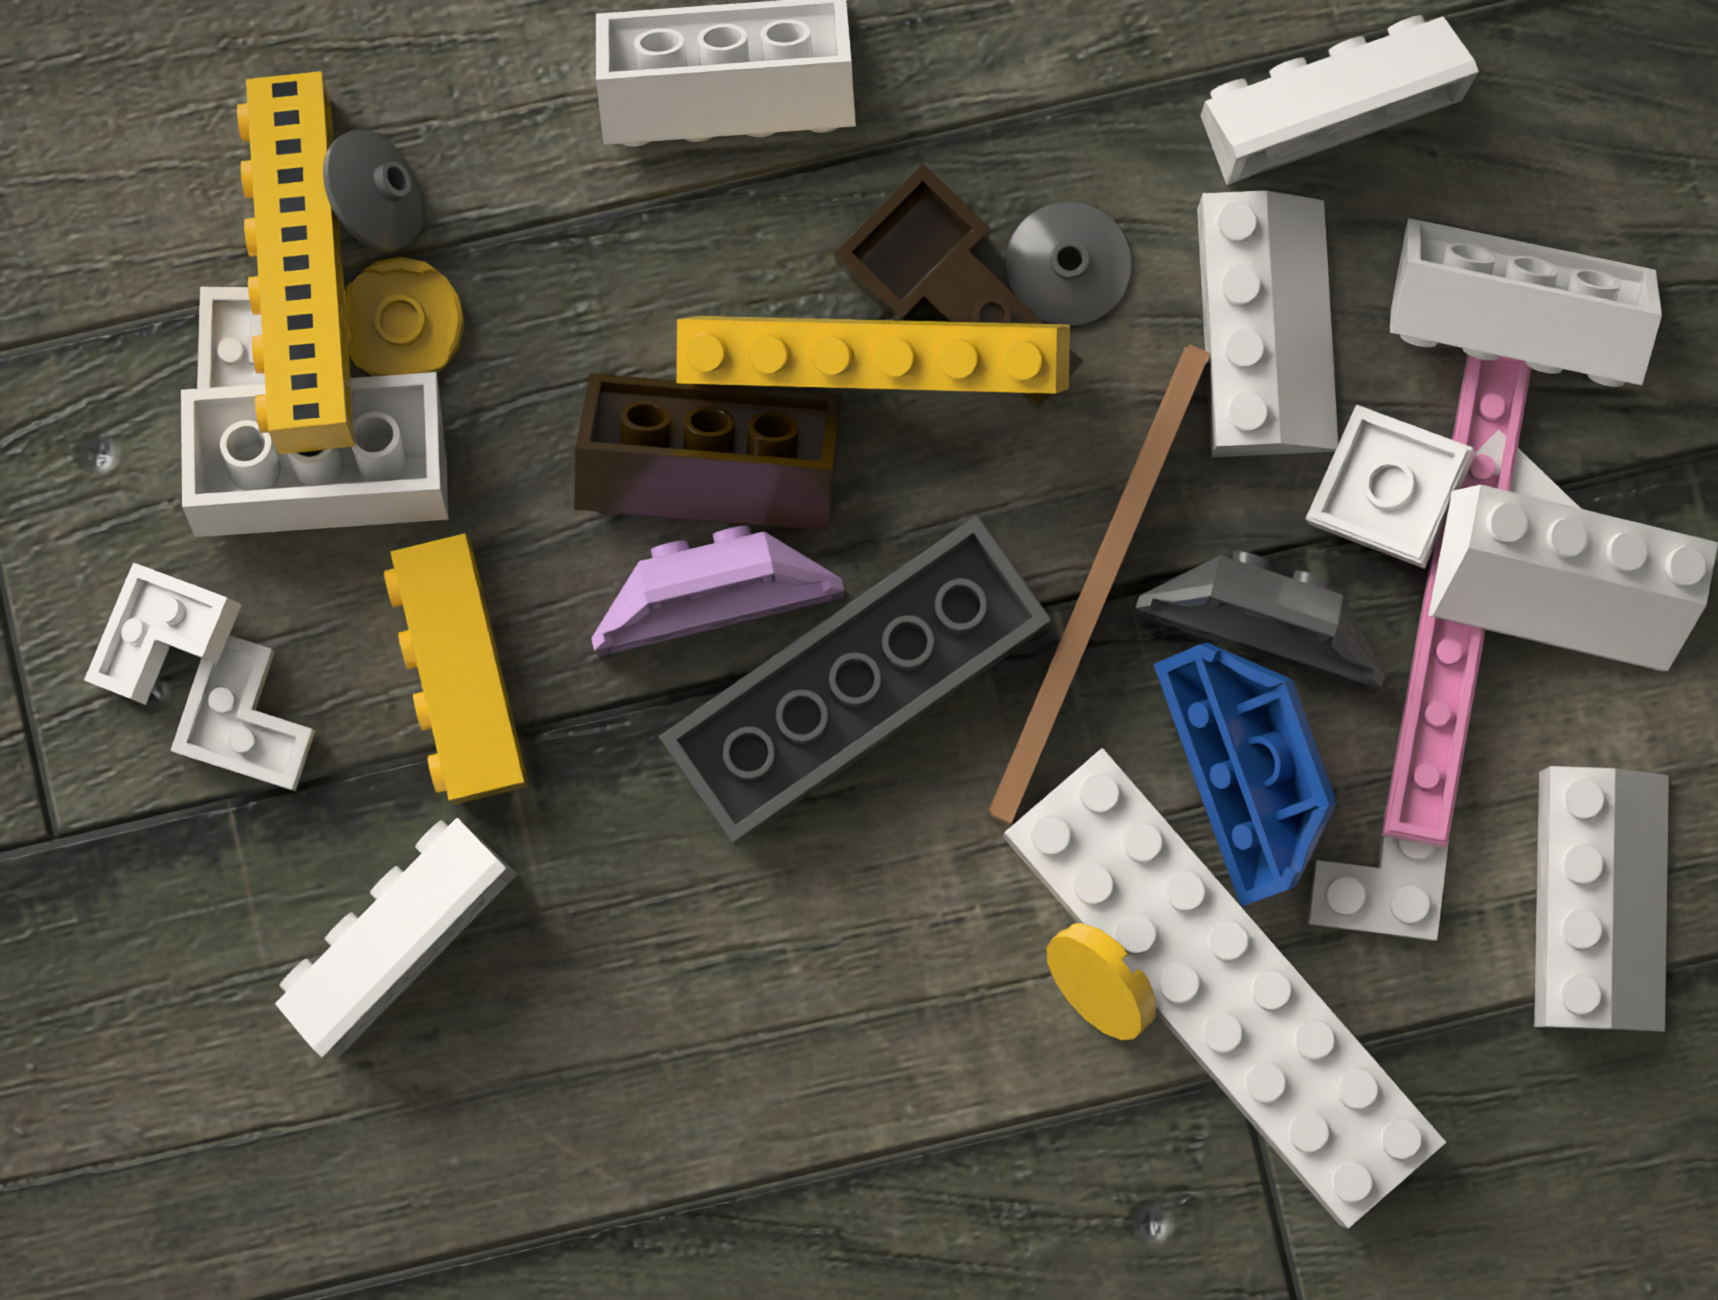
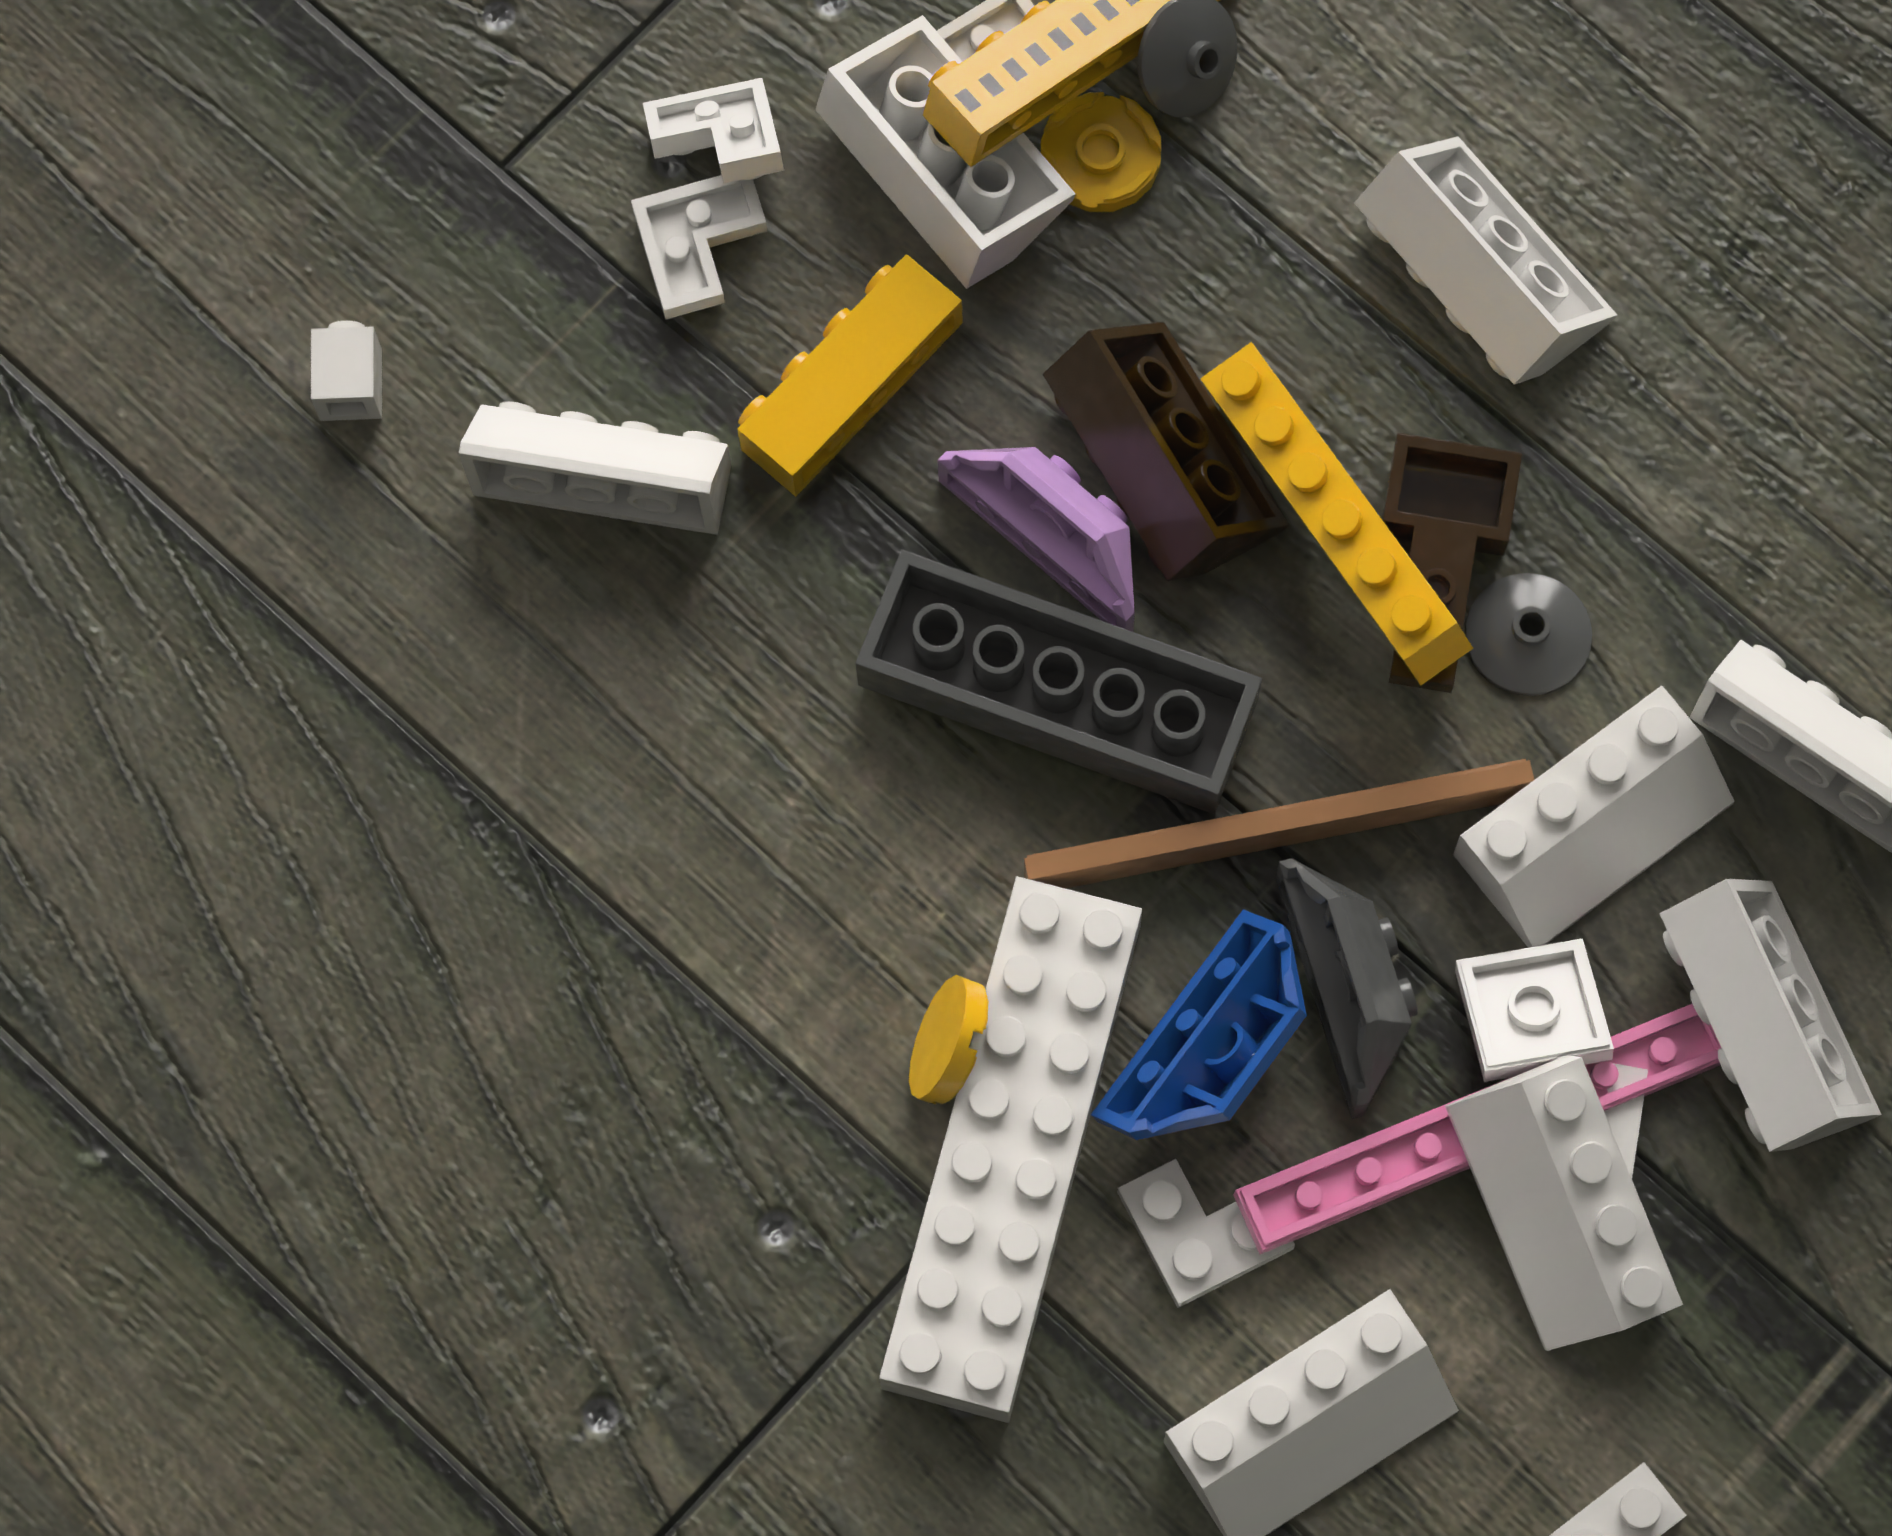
camera: 55 degrees right, 10 degrees down
none -> white brick [311,321,382,421]

